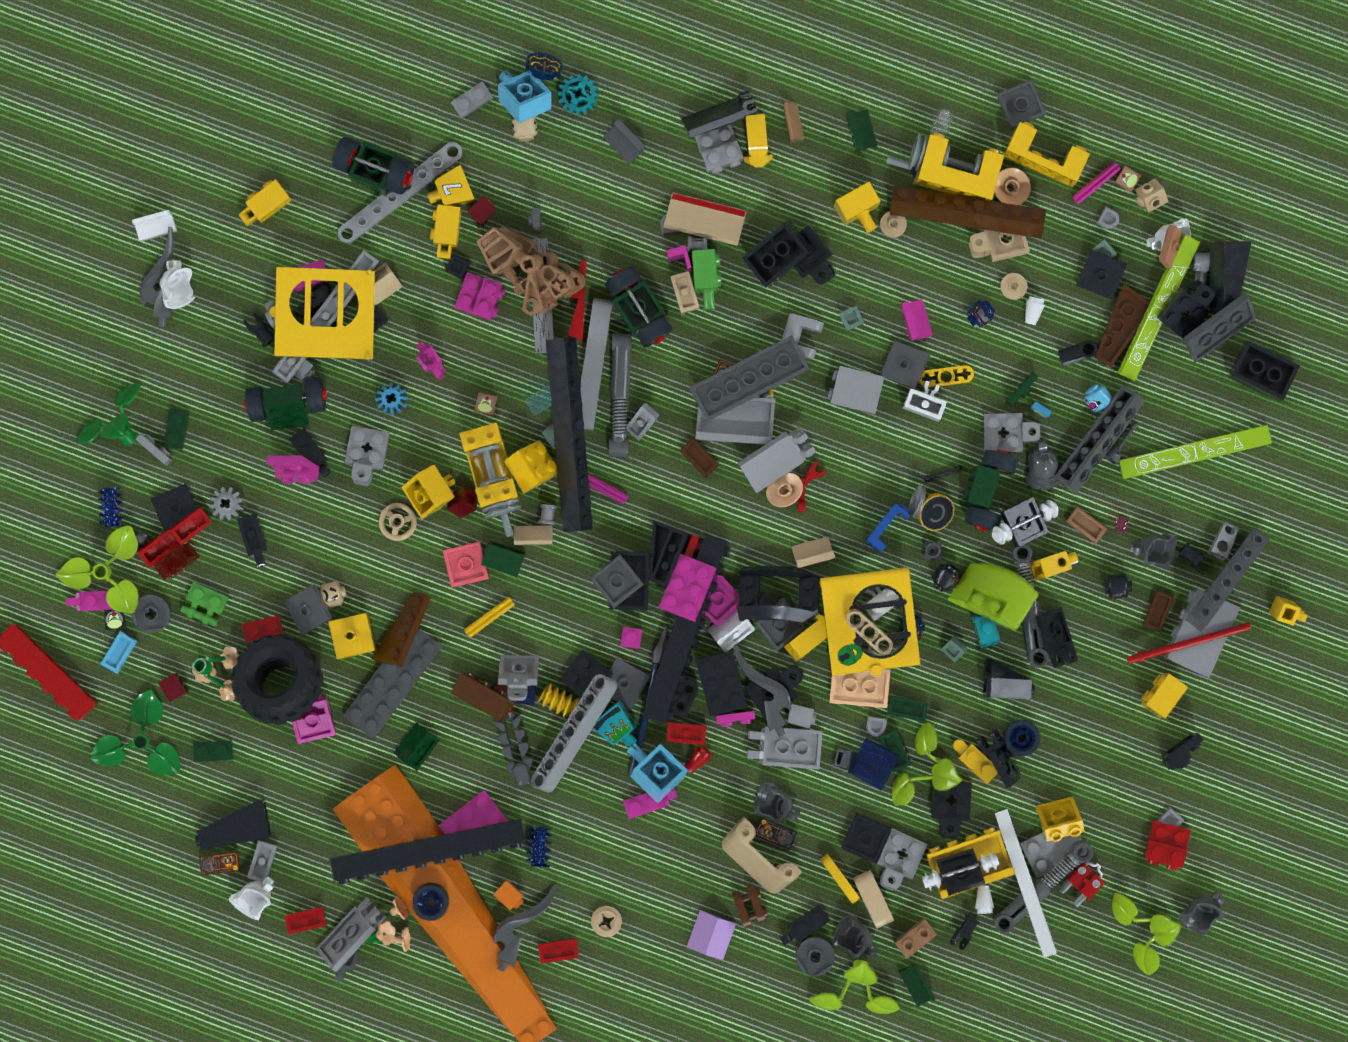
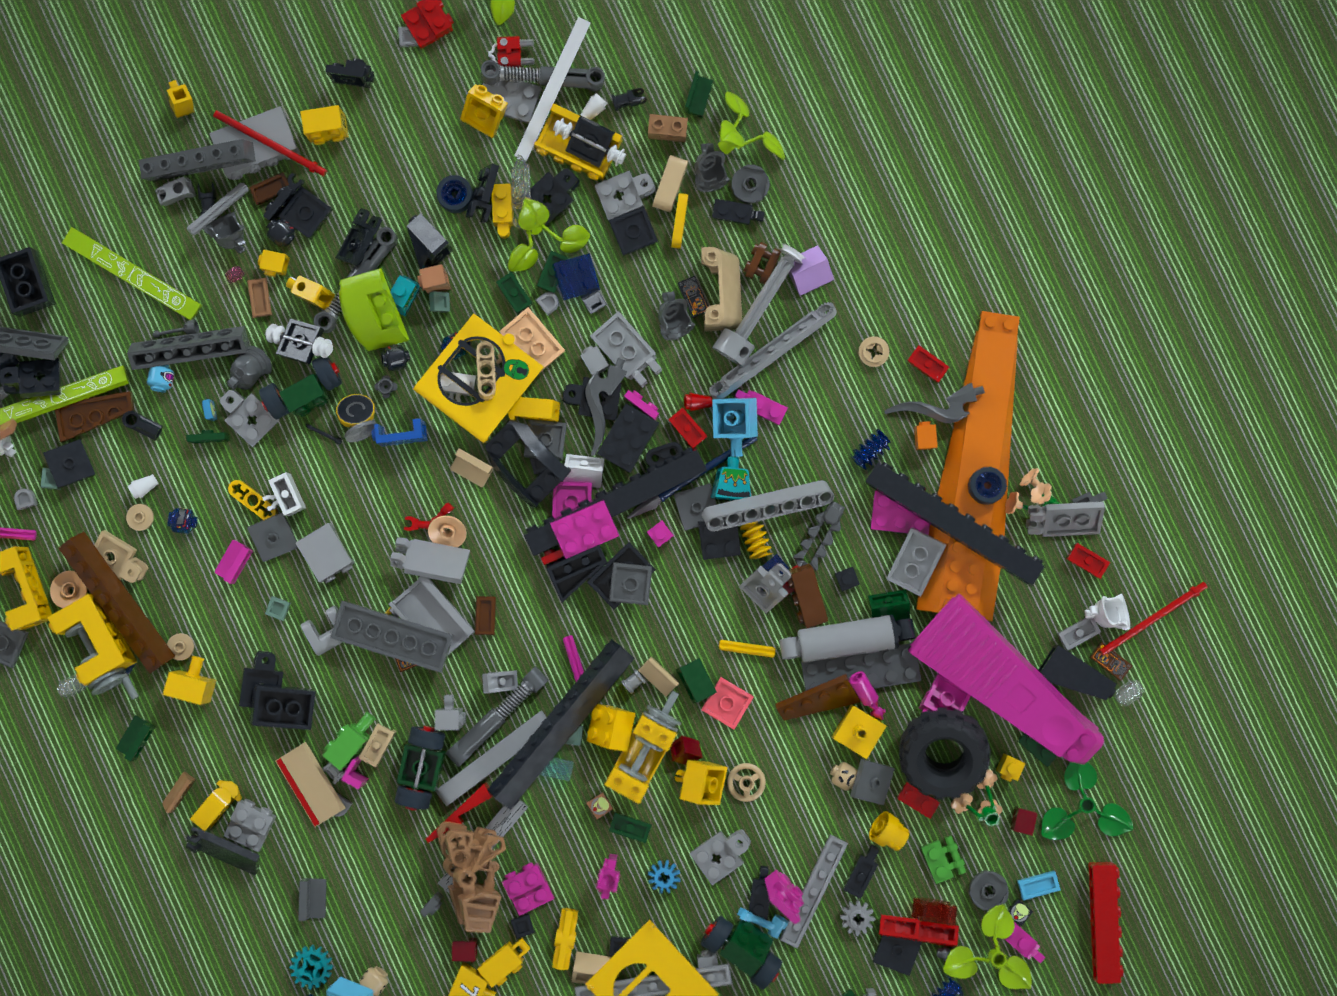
camera: 130 degrees left, 0 degrees up
none -> light grey axle [187,183,249,235]
none -> yellow brick [258,250,290,277]
none -> black plate [263,173,304,221]
none -> black plate [279,186,333,240]
none -> nougat brick [417,264,451,294]
none -> light grey brick [435,695,466,730]
none -> clear plate [511,155,531,229]
none -> yellow piece [552,908,578,970]
none -> dark green plate [609,812,652,843]
none -> light grey plate [709,302,837,399]
none -> light grey piece [712,244,806,367]
none -> medium azure brick [737,908,789,939]
none -> light grey piece [779,615,916,663]
none -> light grey tile [780,834,848,948]
none -> black plate [834,567,860,591]
none -> dark pink wheel [849,671,886,720]
none -> yellow piece [869,811,910,851]
none -> light grey plate [886,527,947,597]
none -> dark pink brick [908,594,1104,765]
none -> yellow brick [996,753,1026,782]
none -> red bar [1099,582,1208,656]
none -> clear brick [1114,679,1145,707]

